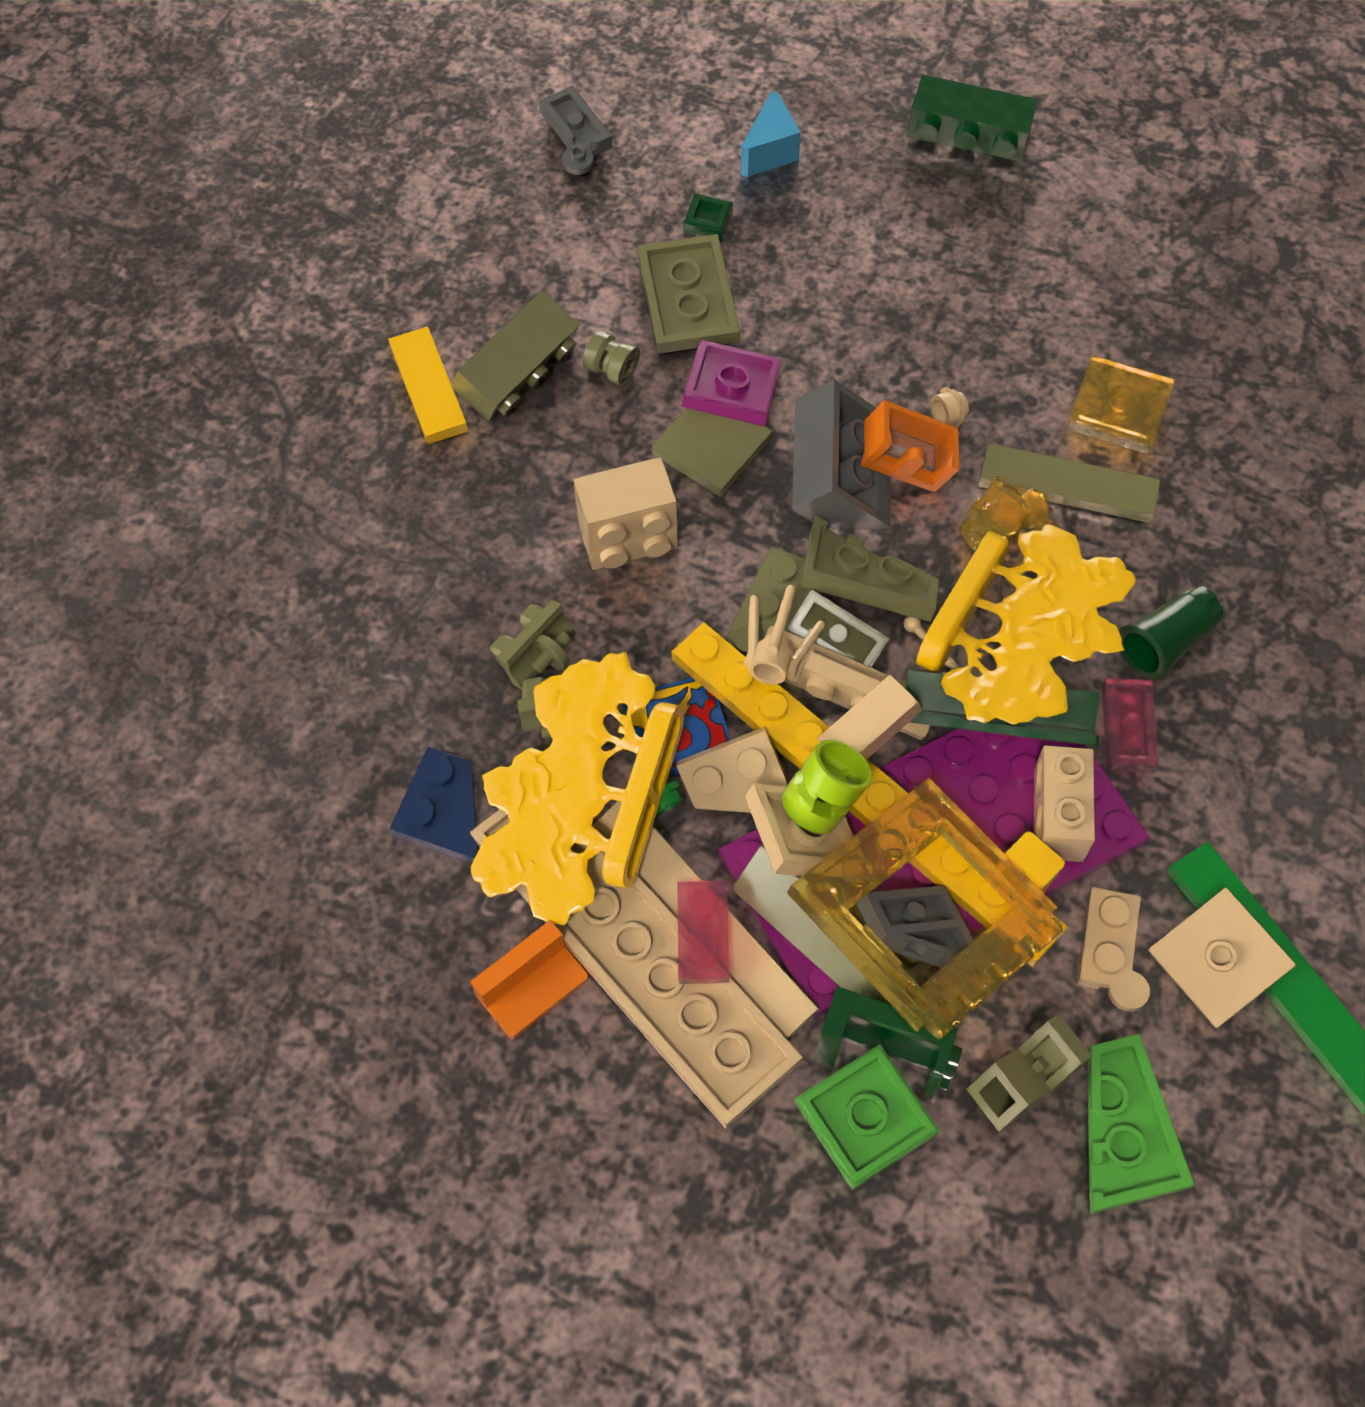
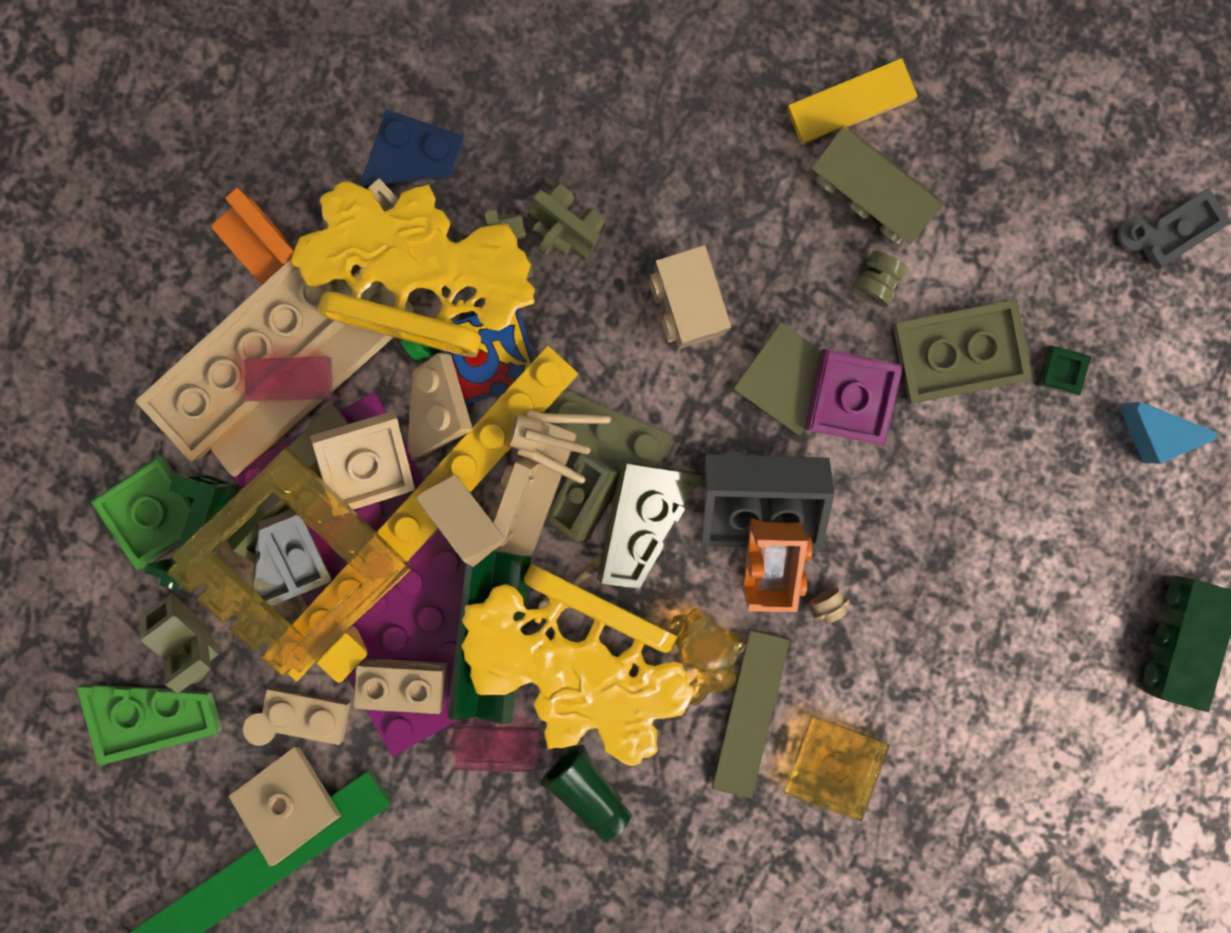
camera: 85 degrees right, 25 degrees up
lime wheel [781,739,872,834] -> none

